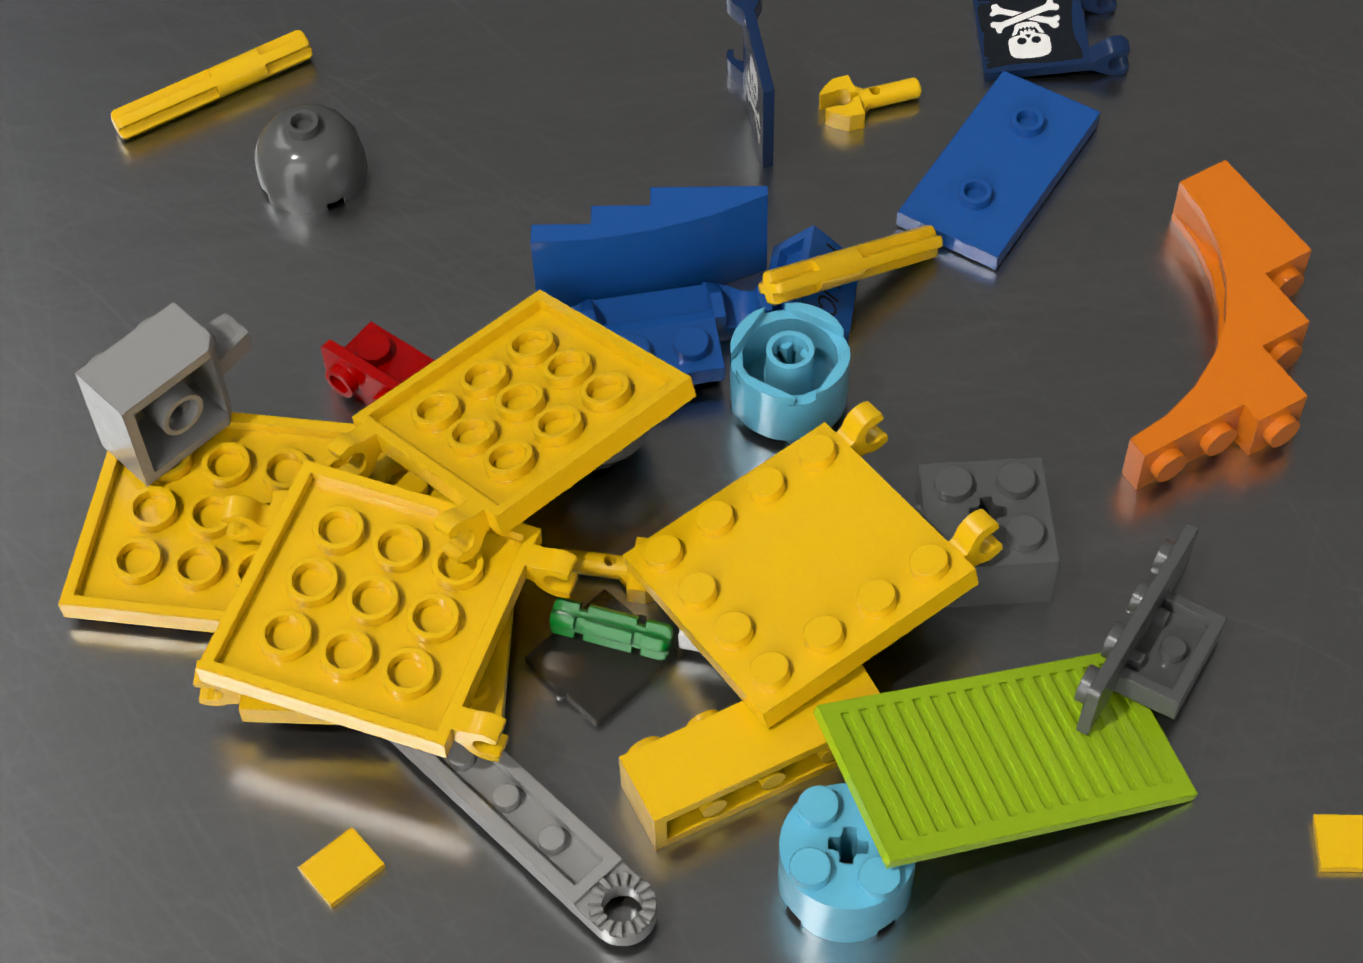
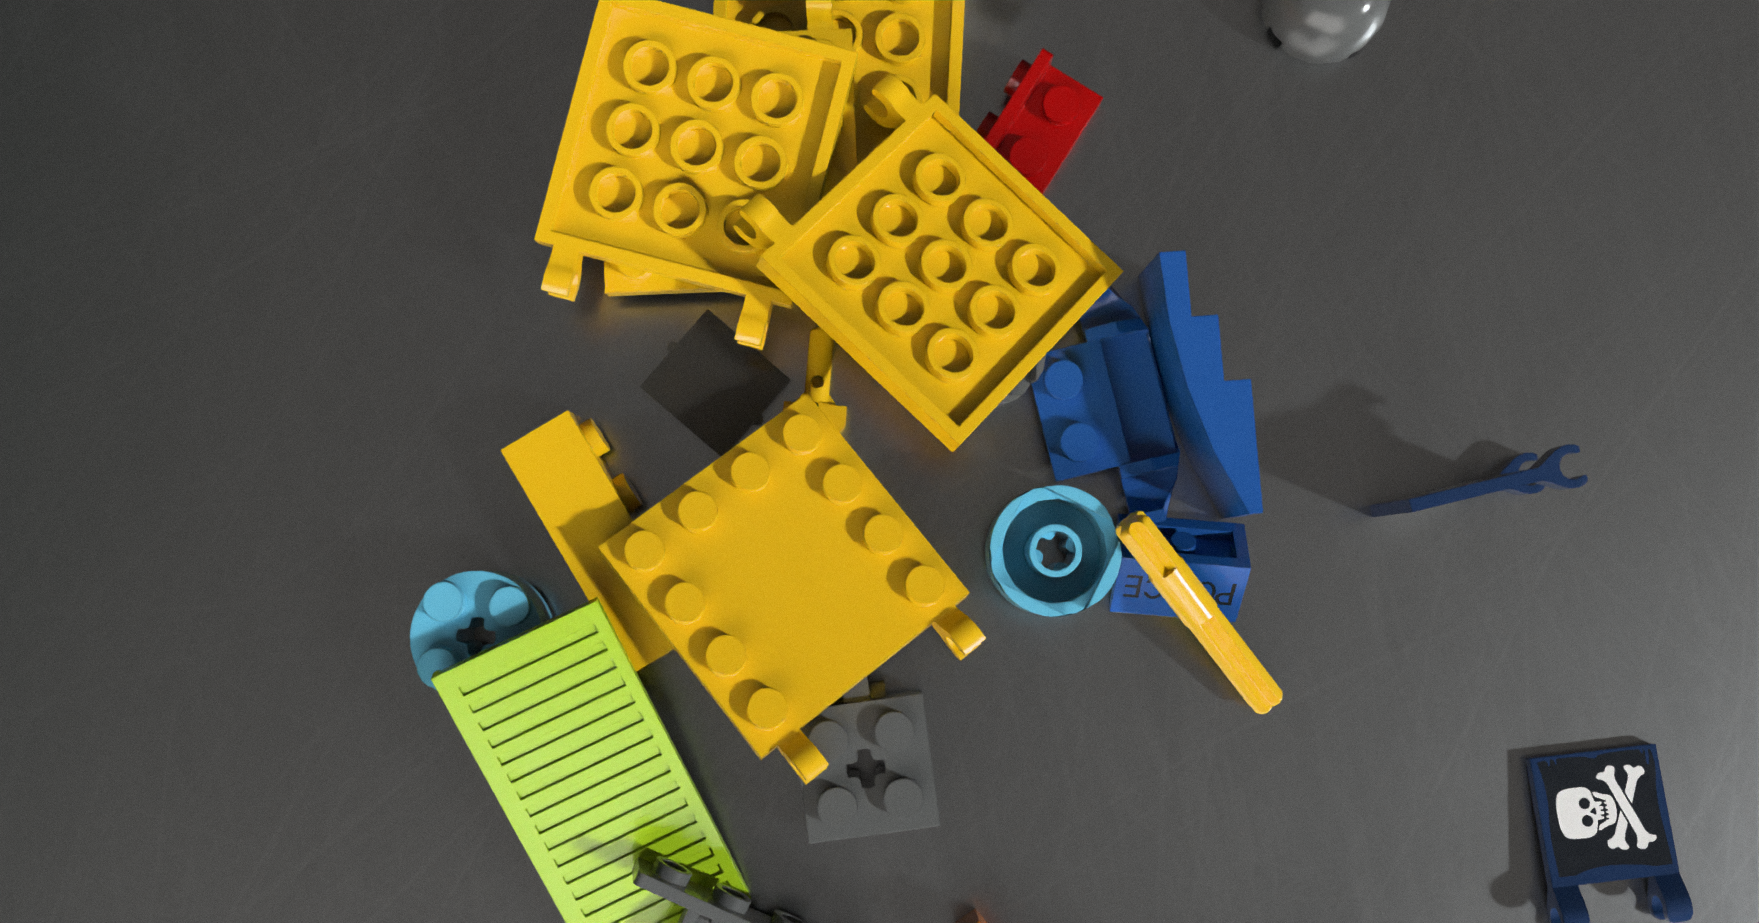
camera: 80 degrees right, 30 degrees up
yellow piece [297,827,386,909] -> none
light grey plate [390,741,657,946] -> none
green axle [549,597,674,661] -> none
yellow bar [819,75,922,132] -> none
blue plate [896,70,1101,270] -> none

